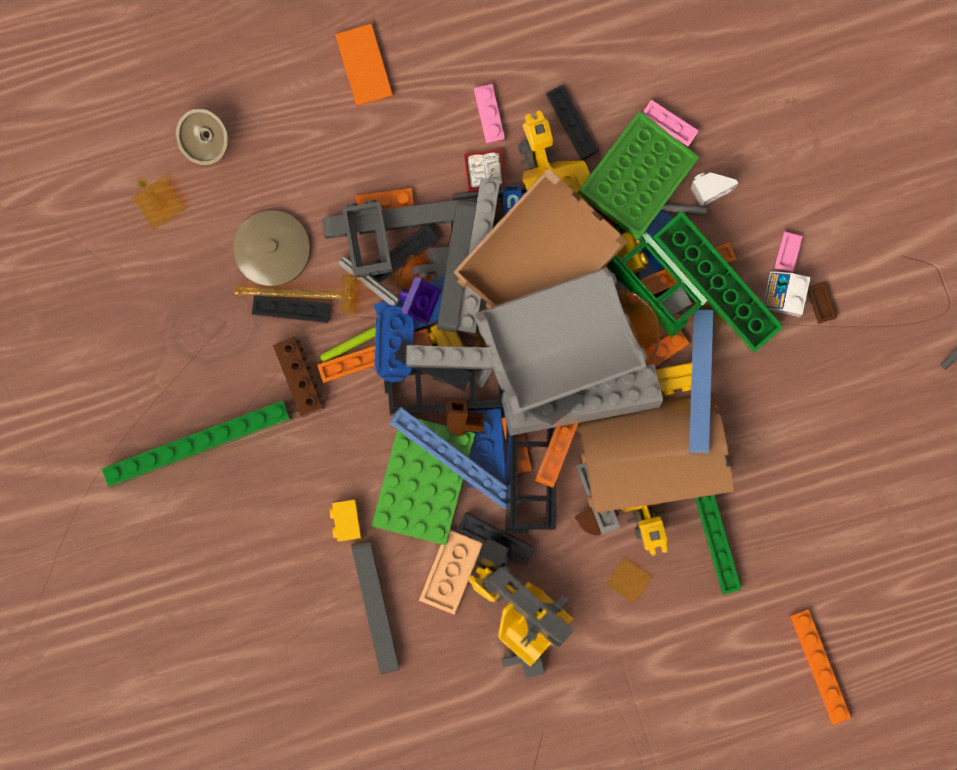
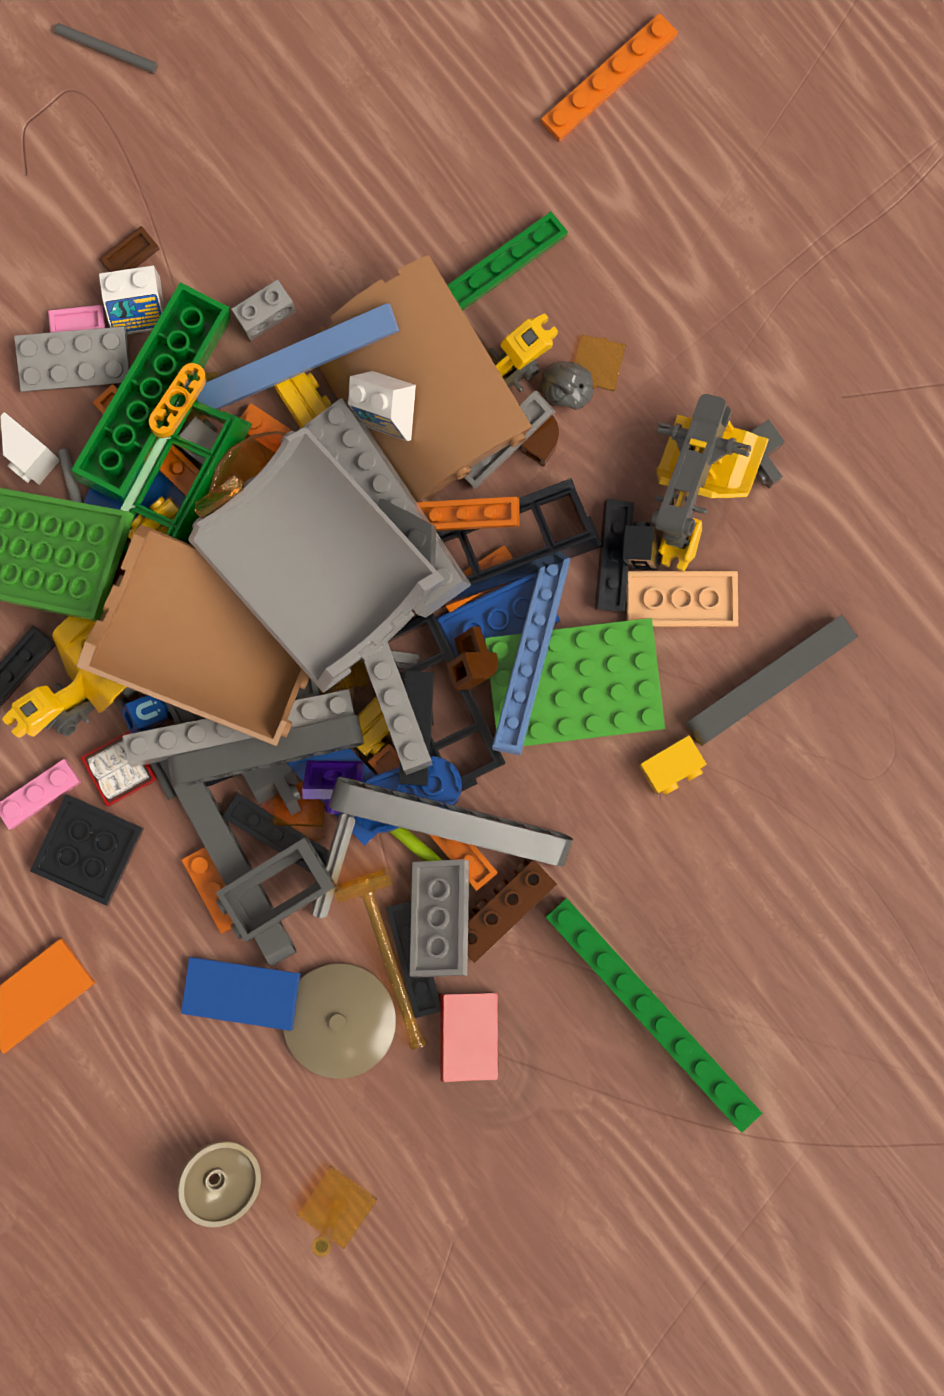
camera: 110 degrees left, 0 degrees up
none -> light grey plate [14,327,130,392]
none -> black plate [30,794,144,906]
none -> light orange beam [149,363,206,438]
none -> blue tile [181,957,301,1031]
none -> clear orange piece [194,475,244,518]
none -> light grey brick [231,279,296,341]
none -> beam [328,777,573,866]
none -> white slope [348,371,416,441]
none -> light grey plate [410,859,469,977]
none -> tile [440,992,498,1082]
none -> dark grey hair [540,361,594,410]

